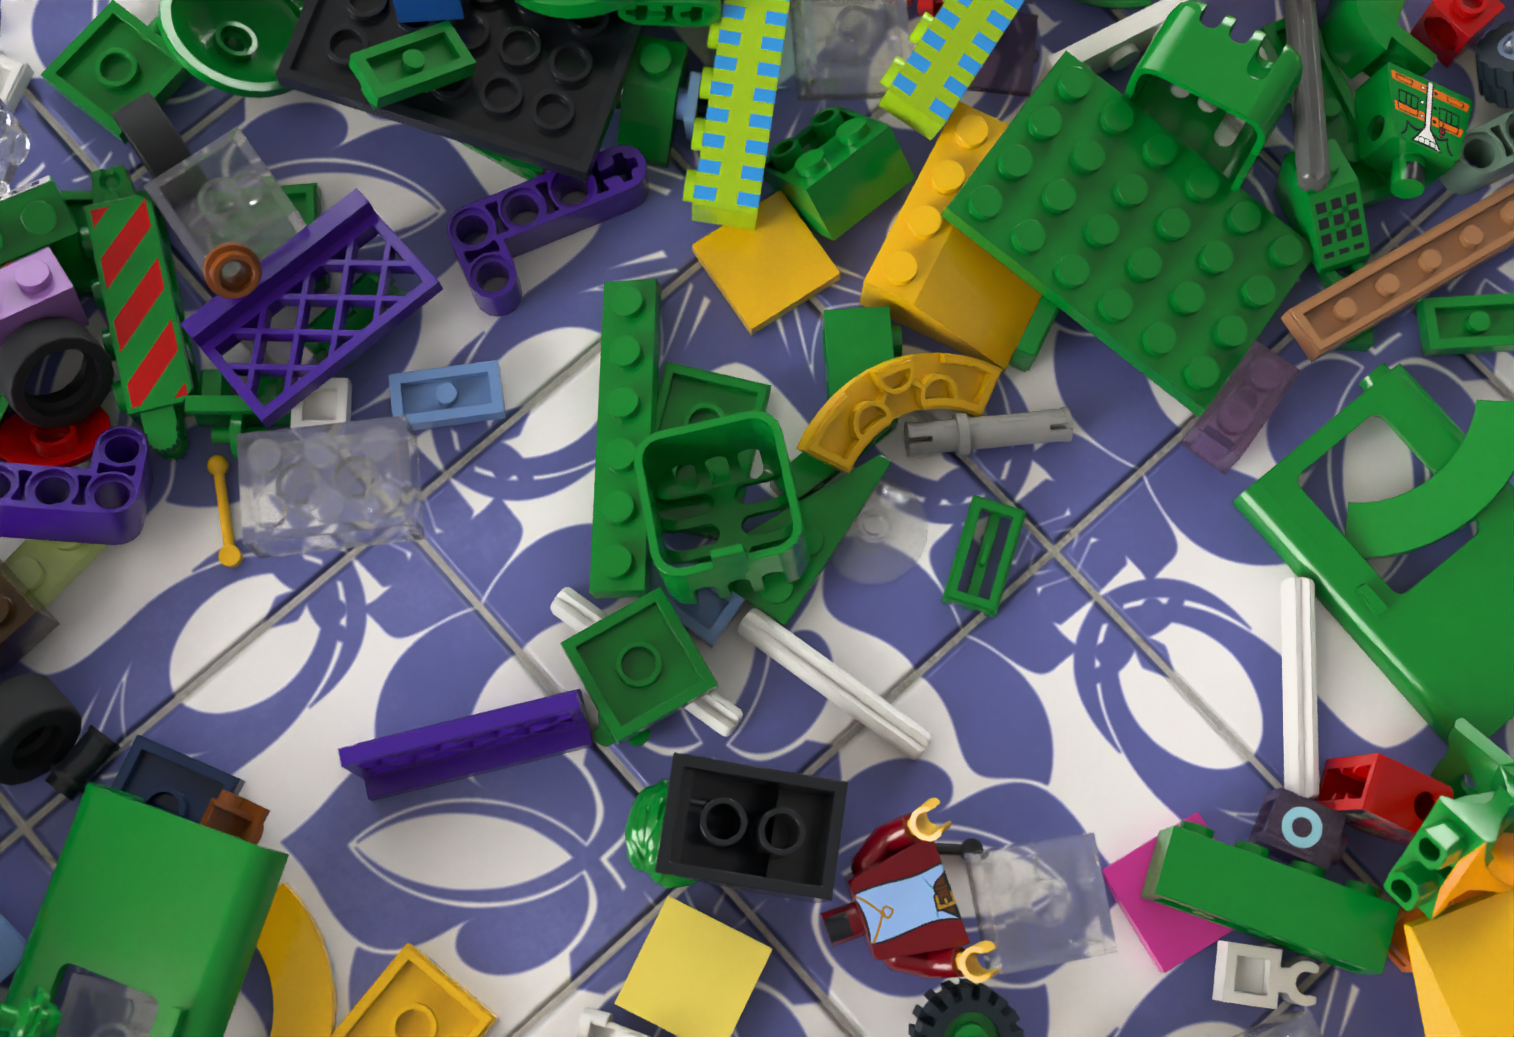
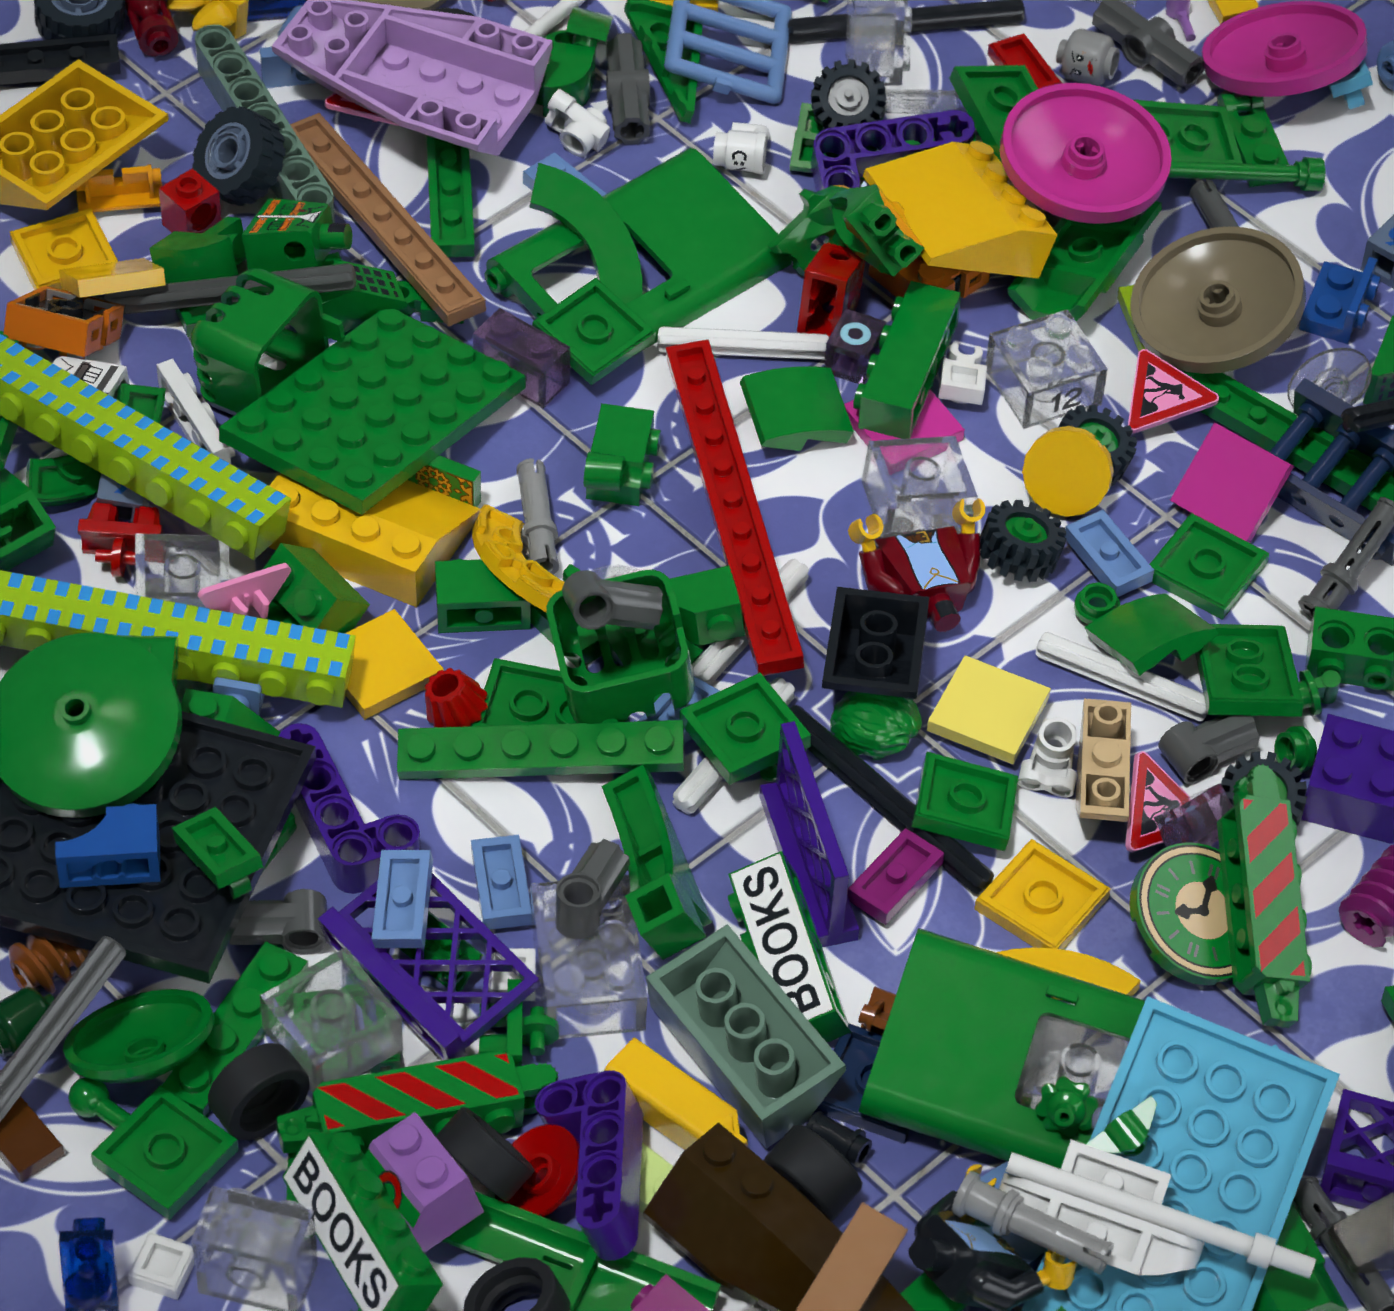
camera: 90 degrees left, 25 degrees down
dark orange plate [203,242,262,299] -> none
yellow hinge [207,455,243,568] -> none
green tile [941,495,1027,618] -> none
none -> green plate [162,941,309,1117]
none -> bright pink piece [197,563,291,619]
none -> dark grey piece [229,889,327,955]
none -> medium blue plate [372,850,433,948]
none -> red piece [425,668,488,728]
none -> green tile [531,278,656,386]
none -> dark grey piece [555,839,630,939]
none -> dark grey piece [562,570,663,630]
none -> green hinge [583,403,661,506]
none -> green arch [601,764,712,960]
none -> yellow piece [604,1038,748,1150]
none -> sand green slope [645,924,846,1148]
none -> red plate [666,339,804,676]
none -> green slope [669,566,745,646]
none -> brick [727,851,851,1043]
none -> green slope [740,366,854,451]
none -> black axle [790,705,994,895]
none -> magenta plate [847,828,944,925]
none -> green tile [912,752,1018,852]

